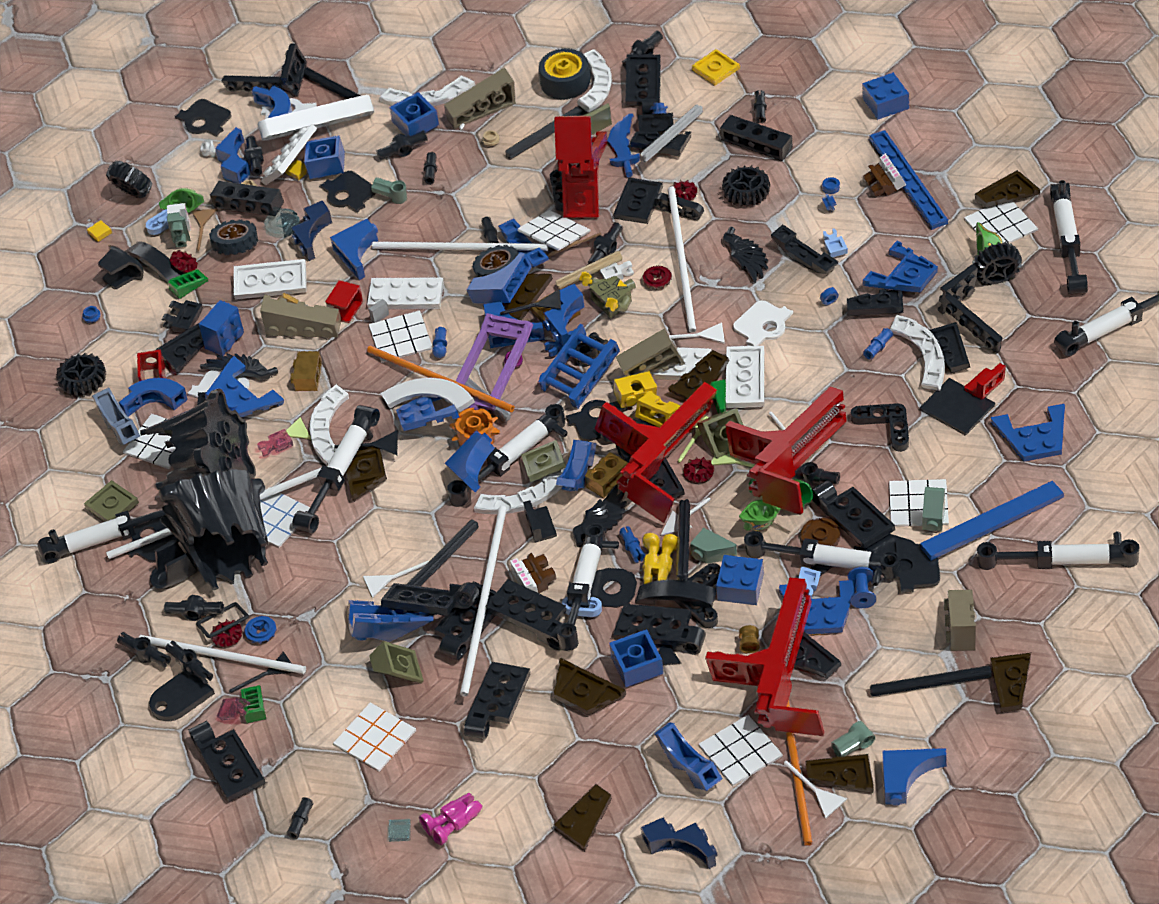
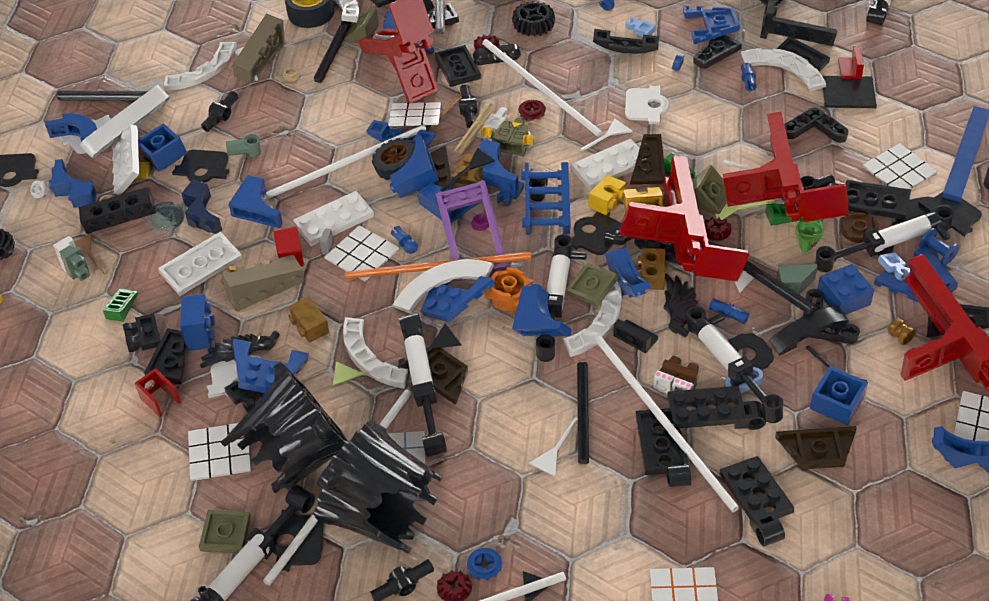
camera: 40 degrees left, 0 degrees up
black gear [56,352,106,397] -> none
blue plate [82,306,101,323] -> none
sand blue arch [92,387,140,445] -> none
black piece [98,245,144,289] -> none
blue arch [119,378,188,417] -> none
black slope [126,241,184,284] -> none
light blue plate [146,209,169,235] -> none
black piece [150,540,198,589] -> none
bright green hat [159,188,204,213] -> none
dark red gear [170,250,198,272] -> none
black piece [196,602,249,638] -> none
black wheel [209,219,258,255] -> none
black bracket [221,43,307,96] -> none
black pin [244,136,264,176] -> none
clear pink plate [257,428,293,457] -> none
blue wedge [348,600,434,642] -> none
olive slope [369,641,424,684] -> none
black hinge [381,582,479,616] -> none
blue brick [389,92,439,136] -> none
black pin [423,152,437,185] -> none
black pin [481,216,499,243] -> none
black beam [550,169,563,211] -> none
dark brown wing [553,784,612,851] -> none
black hinge [613,604,706,655] -> none
dark tan wedge [616,329,685,376] -> none
yellow piece [642,533,678,584] -> none
black animal [723,227,768,283] -> none
white plate [726,346,764,408] -> none
sand green slope [922,487,945,532] -> none
blue wing [991,404,1065,462] -> none

